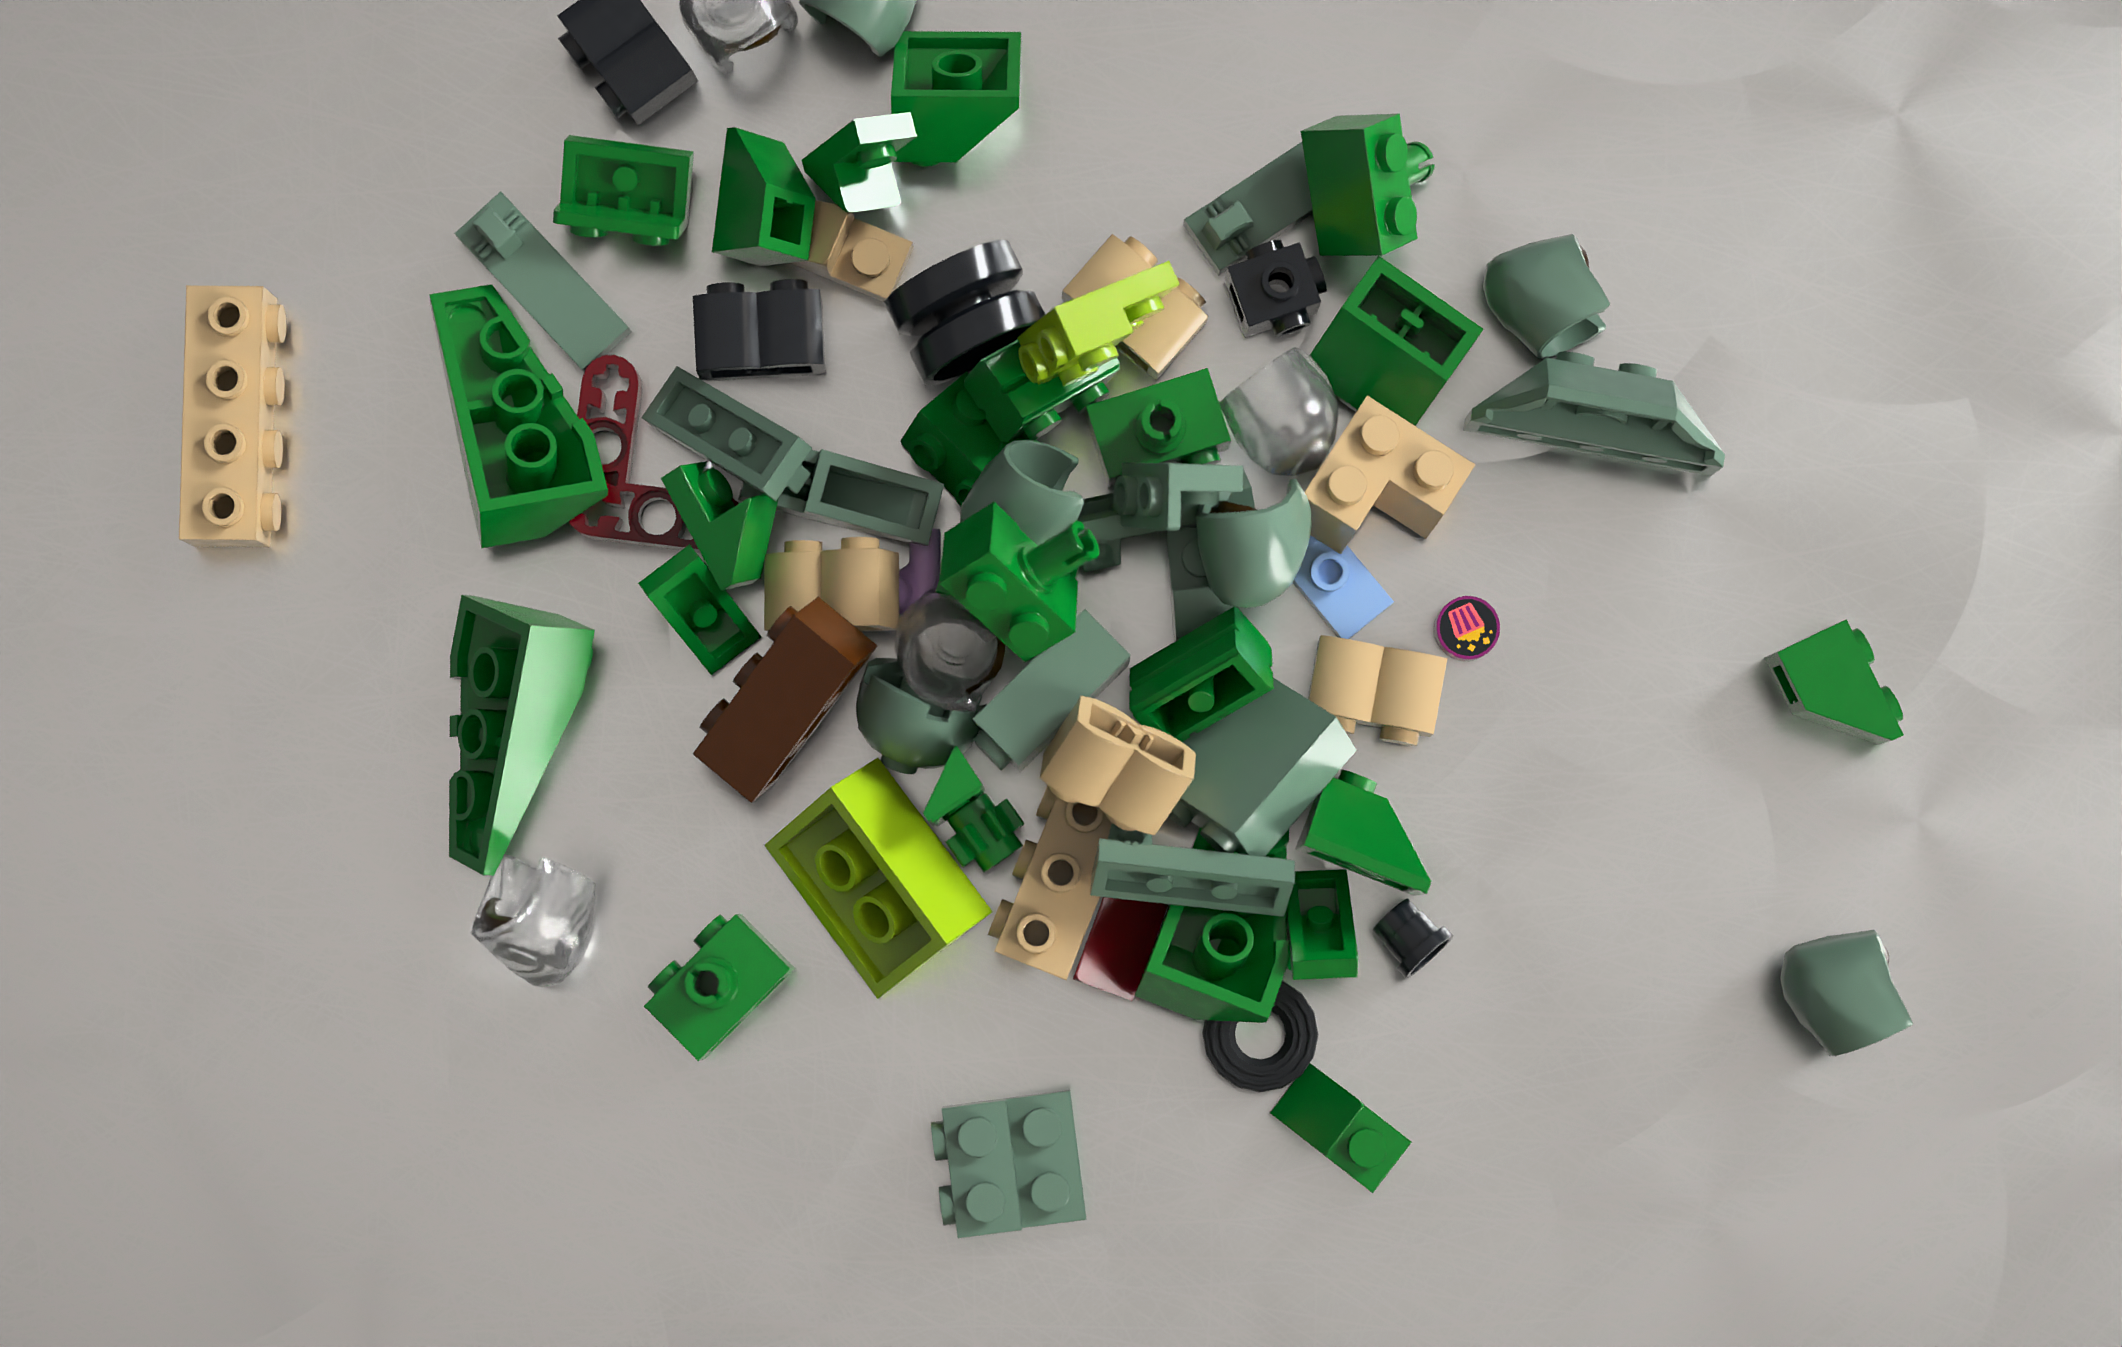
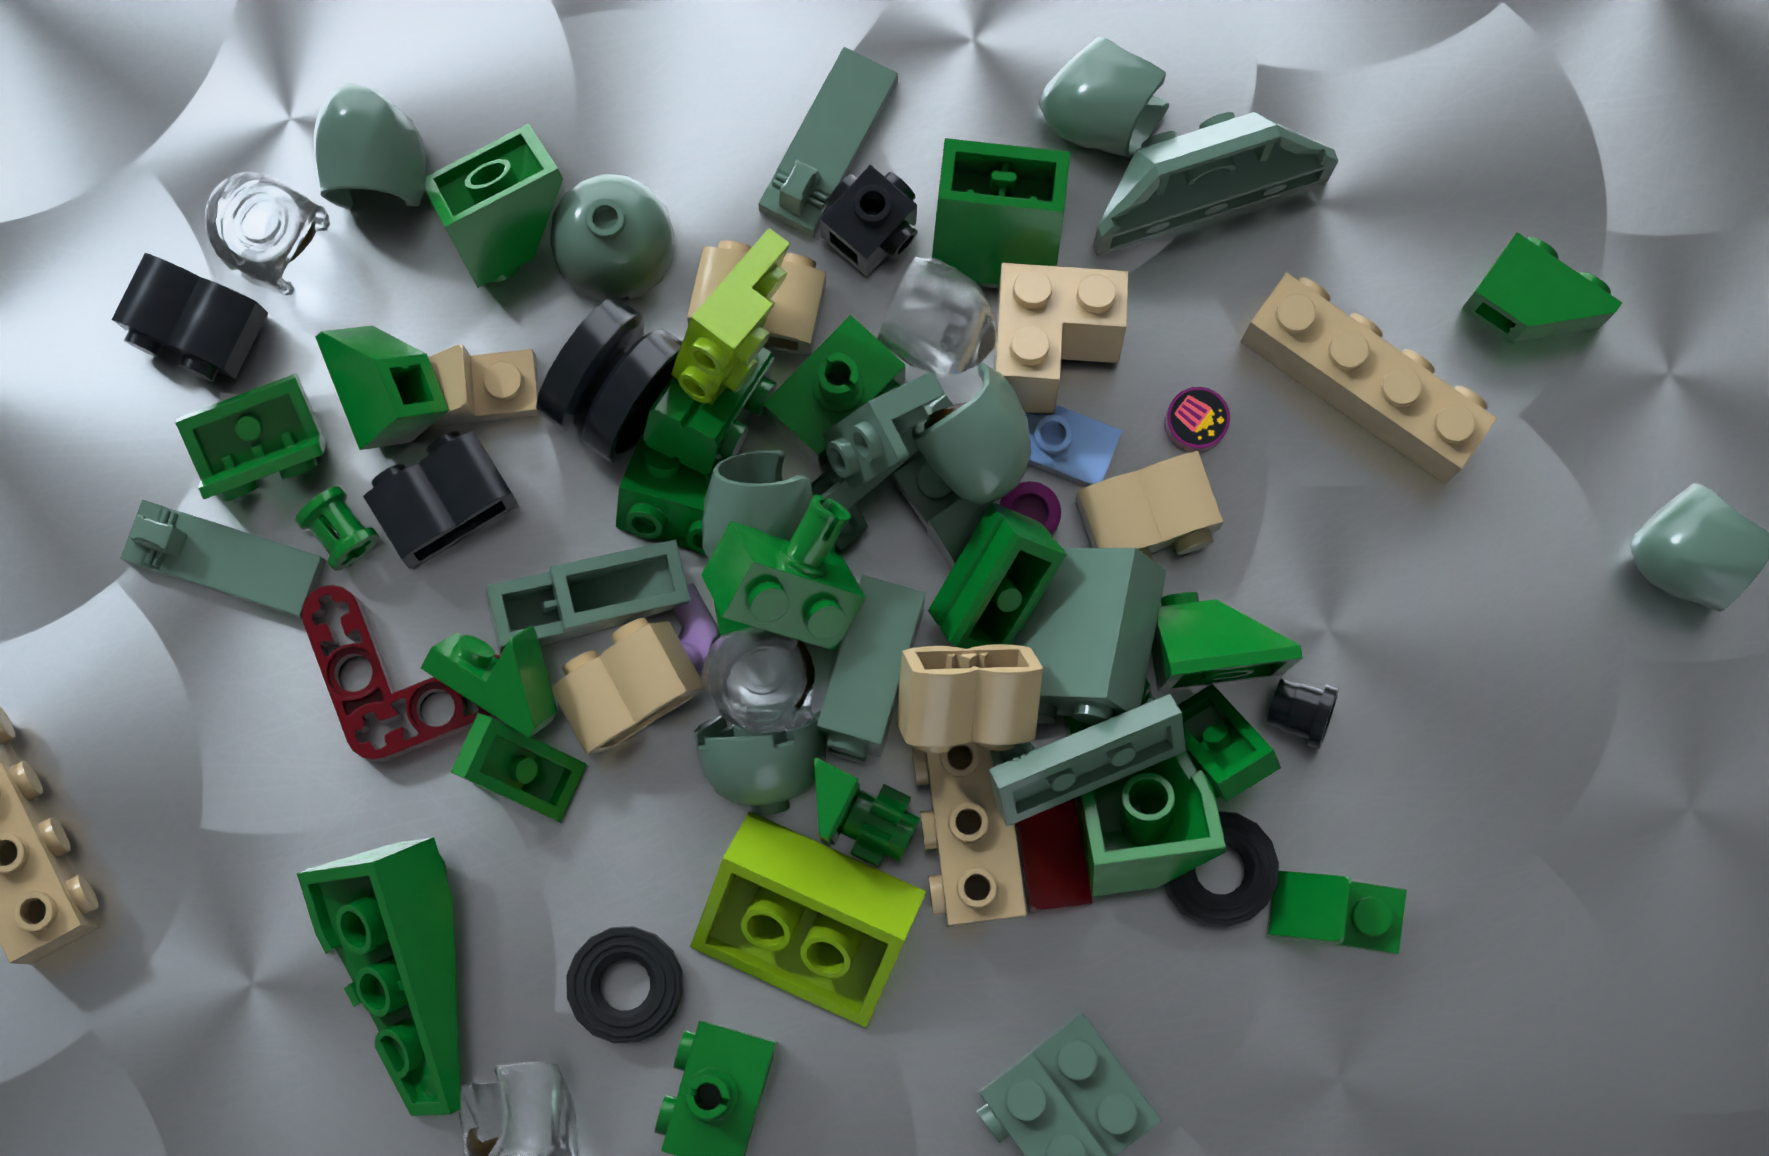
camera: 30 degrees left, 5 degrees down
green wedge [429,284,608,549] -> none
sand green hinge [641,366,812,501] -> none
reddish brown brick [693,597,878,803] -> none
green slope [801,112,917,213] -> none
green brick [1300,114,1435,256] -> none
none -> green bush [295,486,380,571]
none -> sand green cylinder [550,174,674,301]
none -> black tyre [566,926,683,1043]
none -> magenta tile [999,481,1061,536]
none -> tan brick [1240,272,1497,484]

